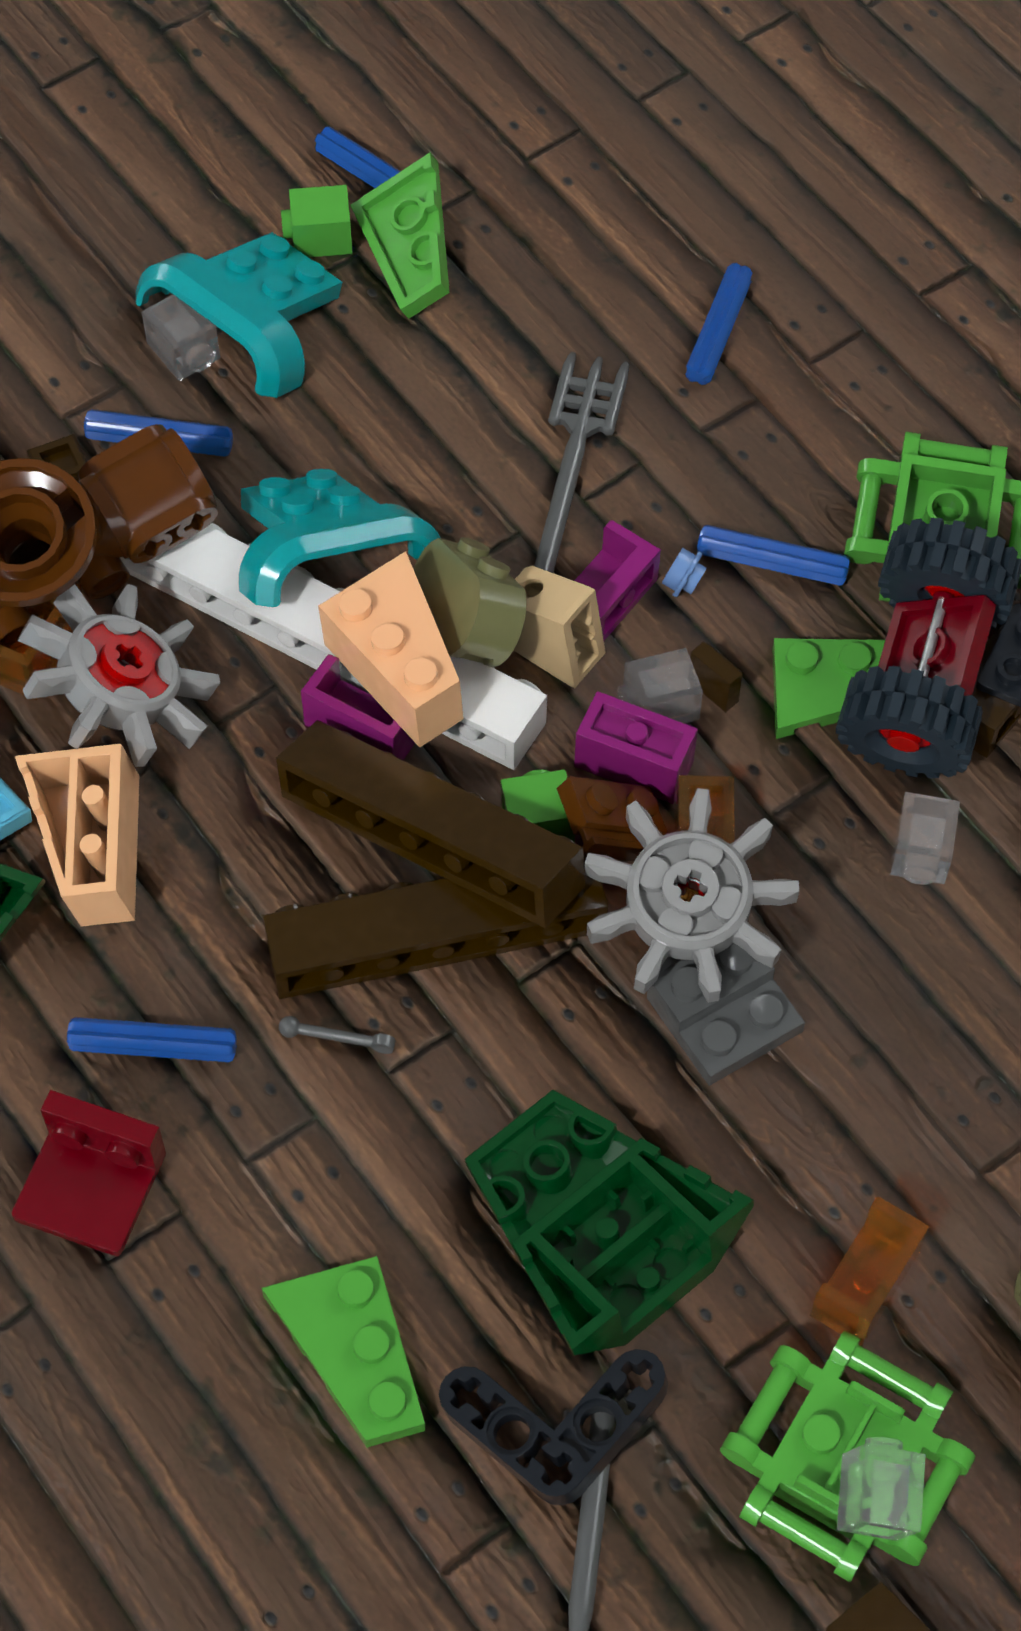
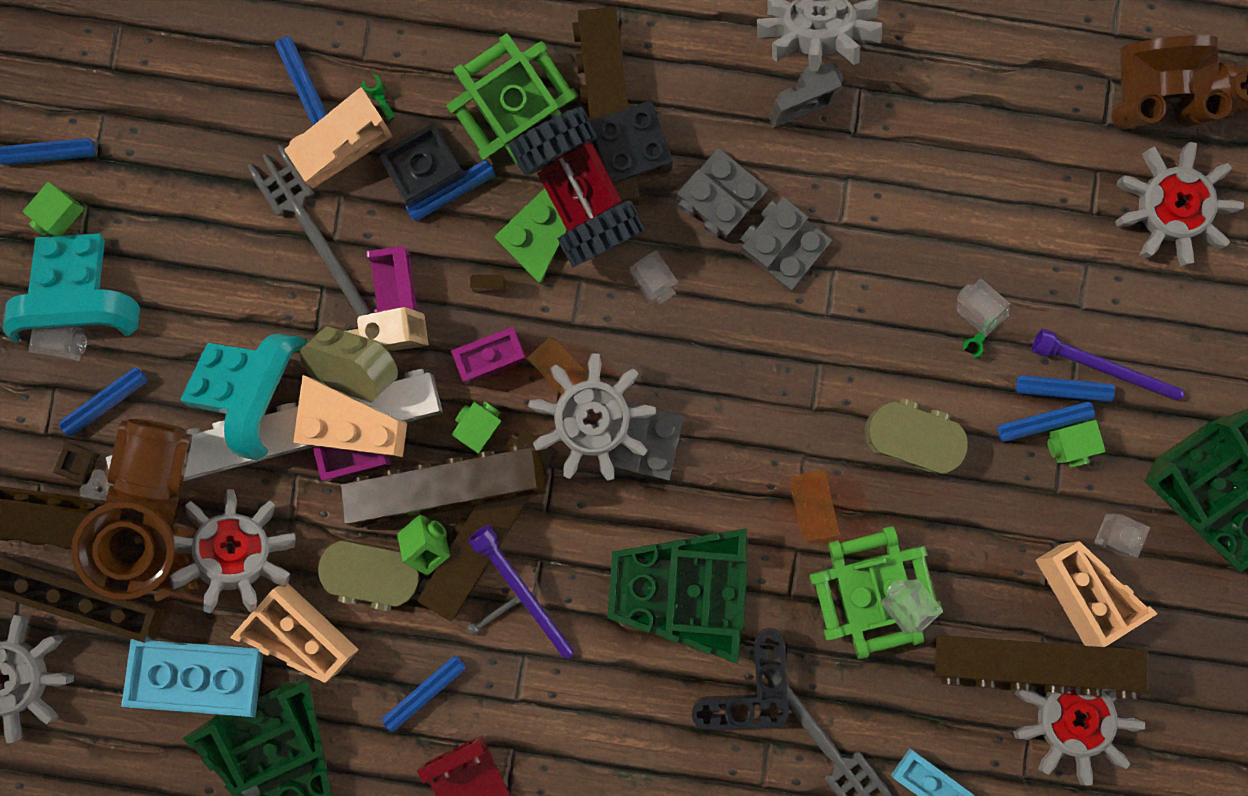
camera: 45 degrees left, 25 degrees up
bright green wing [262,1256,426,1448] -> none
bright green wing [350,152,450,319] -> none
reddish brown plate [556,776,668,861] -> none
clear brick [617,648,703,723] -> none
medium blue plate [662,548,707,597] -> none
none -> light nougat wedge [284,87,393,189]
none -> olive brick [318,540,423,611]
none -> green hand [362,74,395,121]
none -> black tile [378,123,465,208]
none -> bright green brick [397,514,451,575]
none -> dark purple piece [468,525,574,659]

